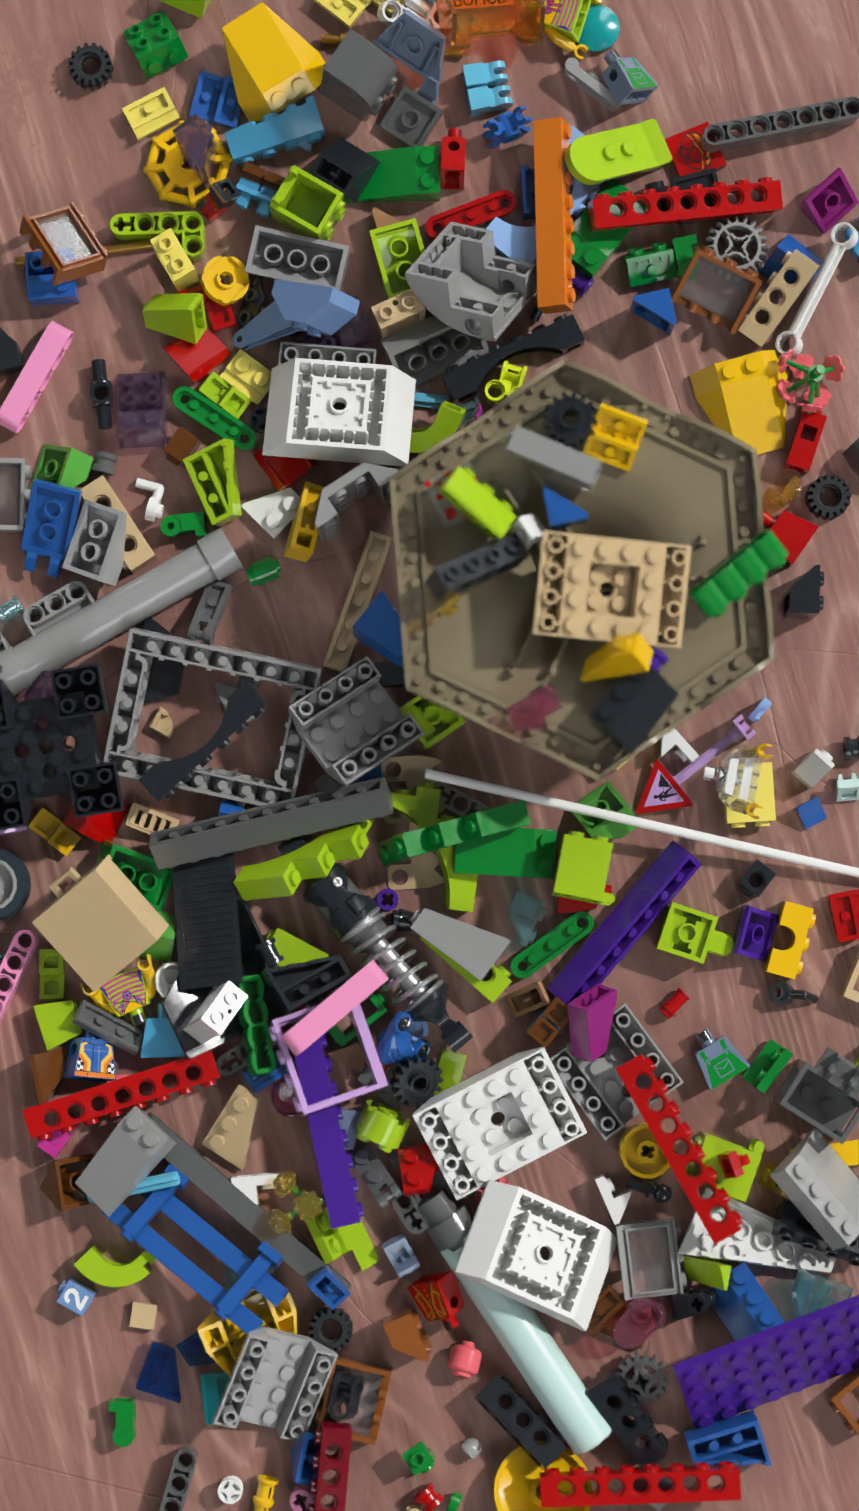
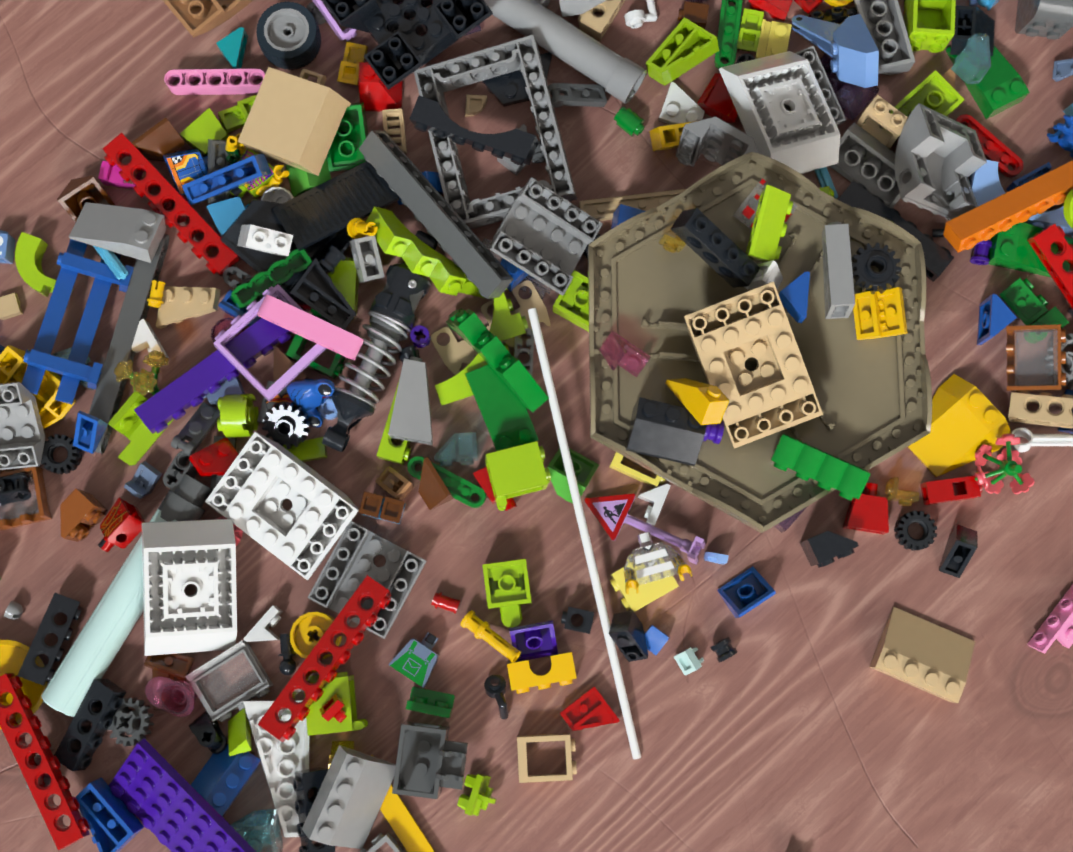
camera: 60 degrees right, 5 degrees down
green leg [160,511,208,539] -> none
dark grey tile [379,85,444,147] -> none
red torso [440,128,466,190] -> none
coral head [447,1340,482,1379] -> none
dark purple brick [547,840,702,1005] -> none
magenta slope [567,984,617,1062] -> none
white slope [791,749,835,789] -> none
none -> yellow pin [147,280,166,308]
none -> blue slope [182,154,272,205]
none -> arm [225,136,241,164]
none -> yellow pin [347,218,377,239]
none -> light grey brick [349,235,385,283]
none -> reddish brown slope [418,457,453,510]
none -> yellow pin [460,610,521,663]
none -> black slope [609,610,648,662]
none -> blue slope [717,566,776,618]
none -> clear light blue slope [951,34,991,84]

